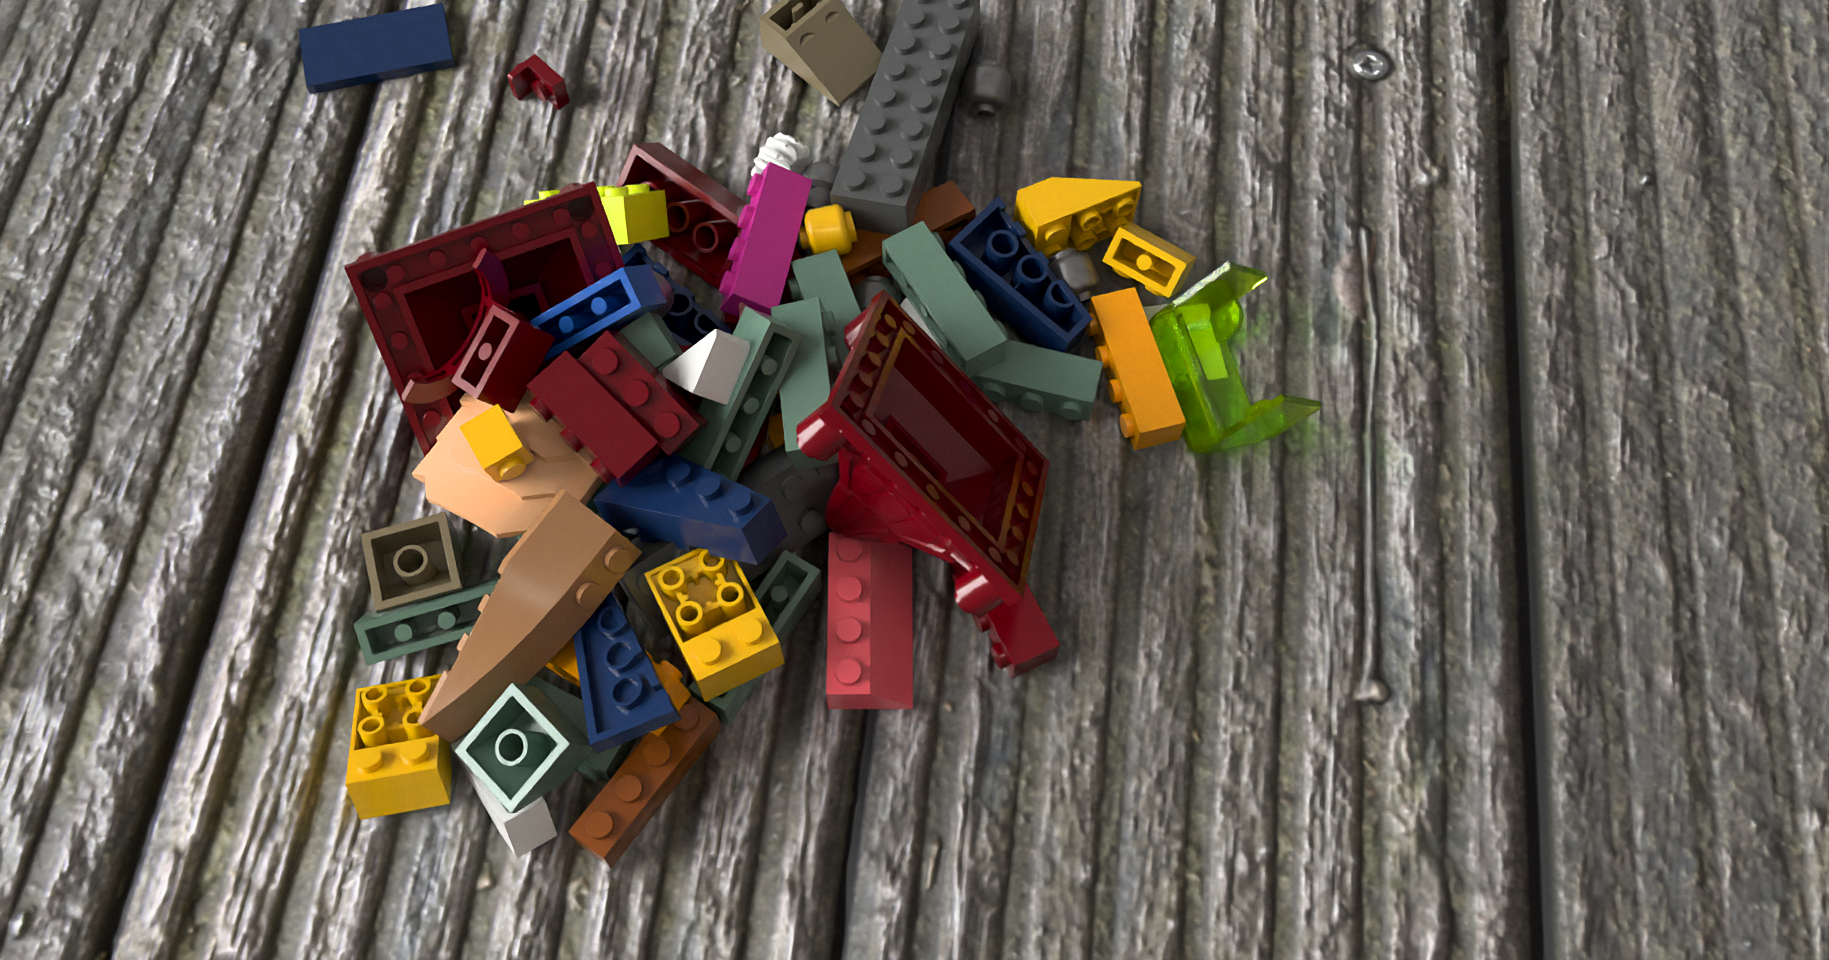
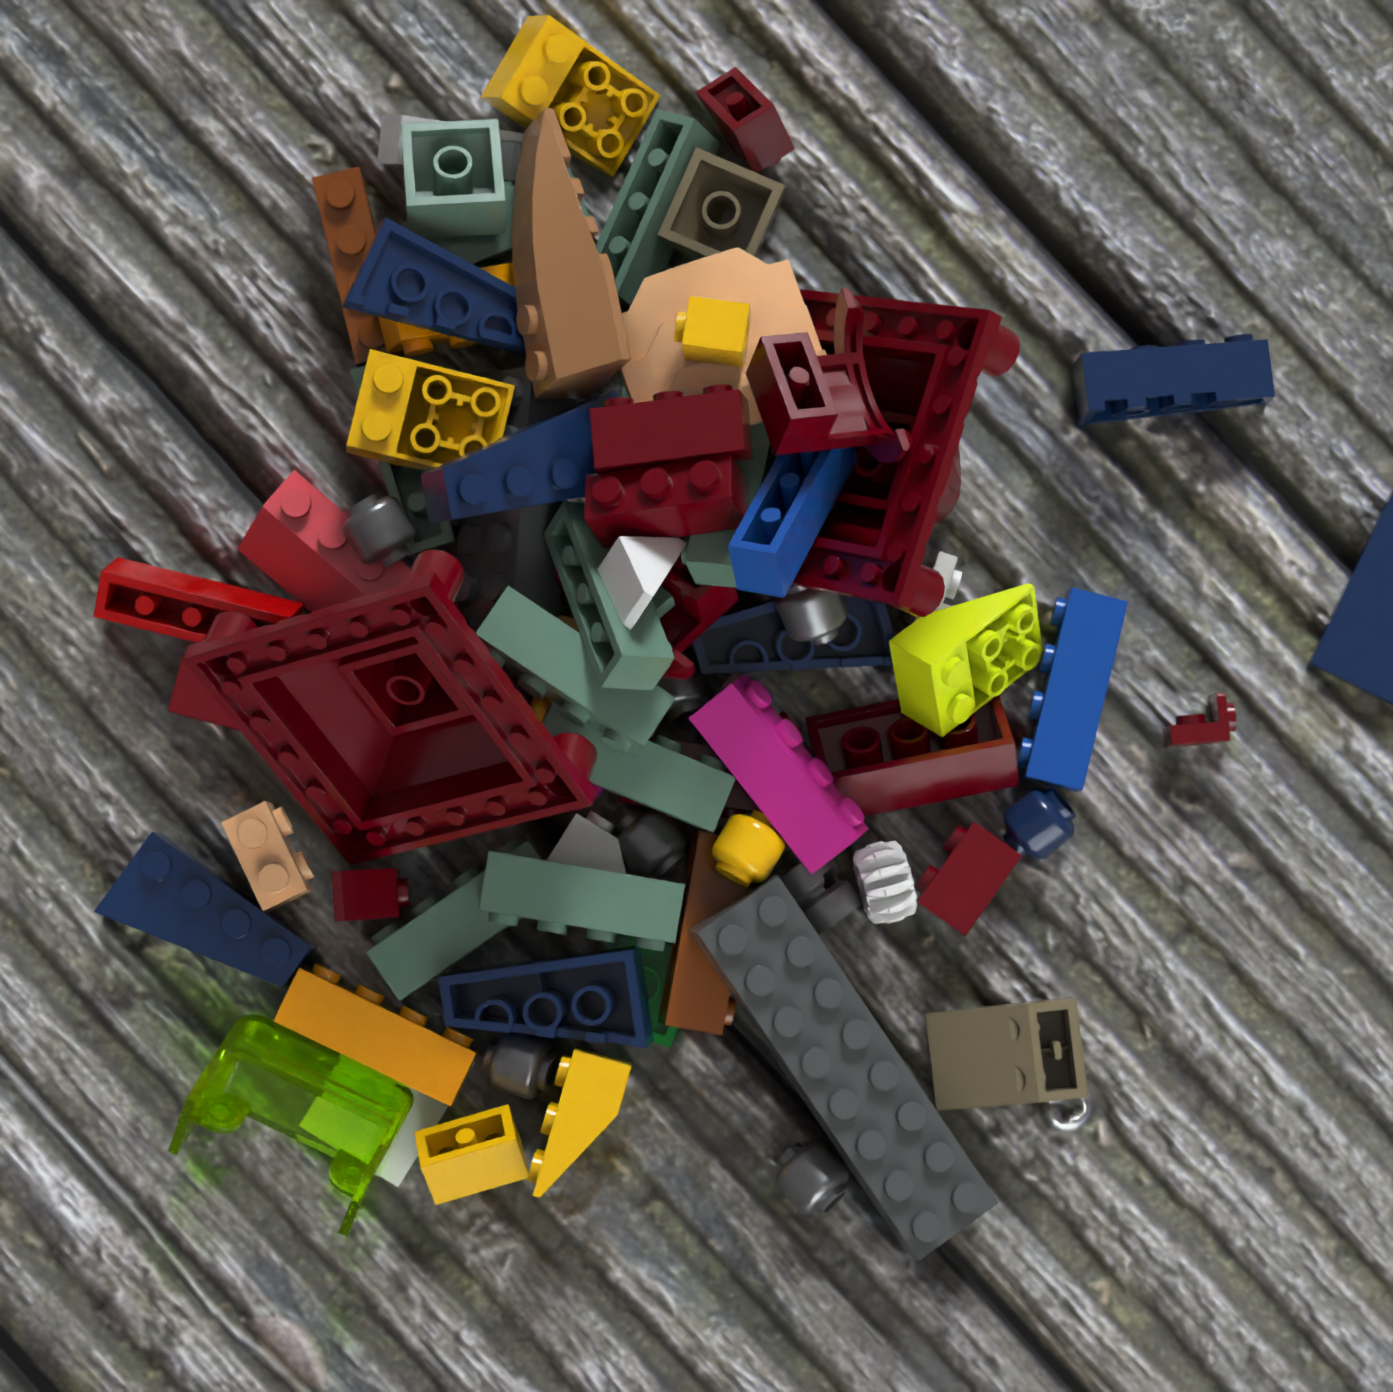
camera: 130 degrees right, 20 degrees up
none -> red brick [93,557,304,643]
none -> dark blue wedge [94,832,318,987]
none -> light nougat brick [221,801,315,911]
none -> dark red slope [331,868,411,922]
none -> flat silver head [342,492,416,568]
none -> dark red slope [696,67,795,173]
none -> dark red brick [914,822,1022,936]
none -> dark blue head [1003,788,1076,859]
none -> blue brick [1016,587,1128,792]
none -> dark blue wedge [1070,334,1275,426]

